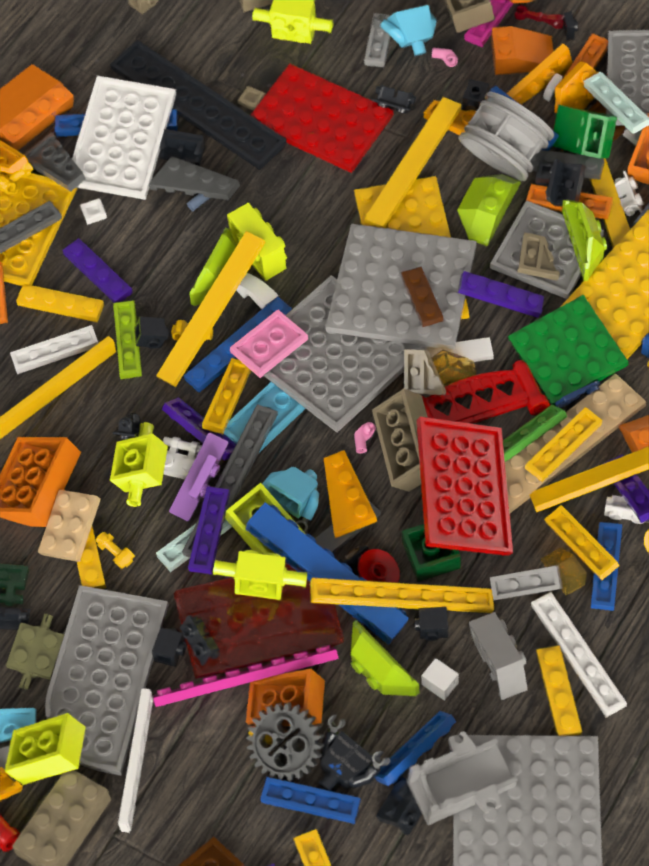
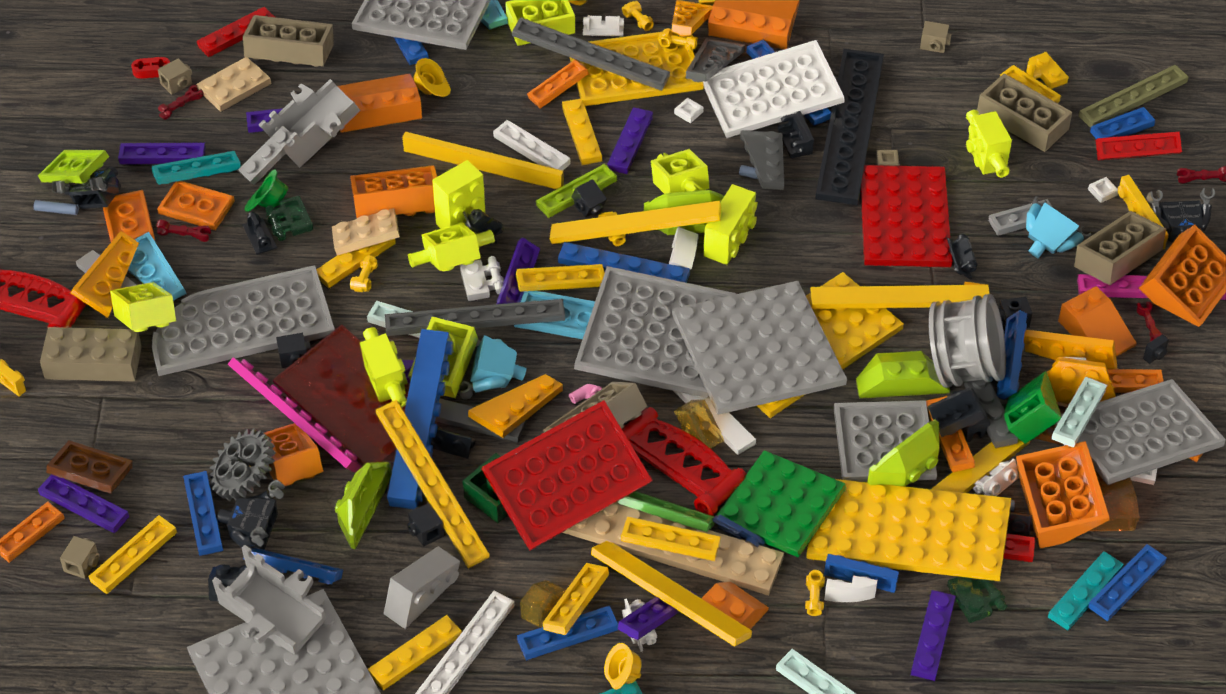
camera: 55 degrees right, 10 degrees down
olive plate [6,614,64,690] -> none
white tile [118,689,153,832] -> none
medium lavender bracket [169,433,228,521] -> none
black hinge [180,614,220,666] -> none
dark purple plate [188,487,230,574] -> none
bright pink plate [230,310,308,378] -> none
red dish [358,549,400,583] -> none
reddish brown plate [401,267,443,327] -> none
dark tan wing [404,349,446,395] -> none
white panel [422,659,459,701] -> none
bright pink arm [432,48,458,67] -> none
dark purple plate [458,271,544,318] -> none
light grey plate [490,566,563,600] -> none
dark tan wing [517,232,560,281] -> none
none -> neon yellow brick [432,160,485,229]
none -> neon yellow brick [651,149,709,194]

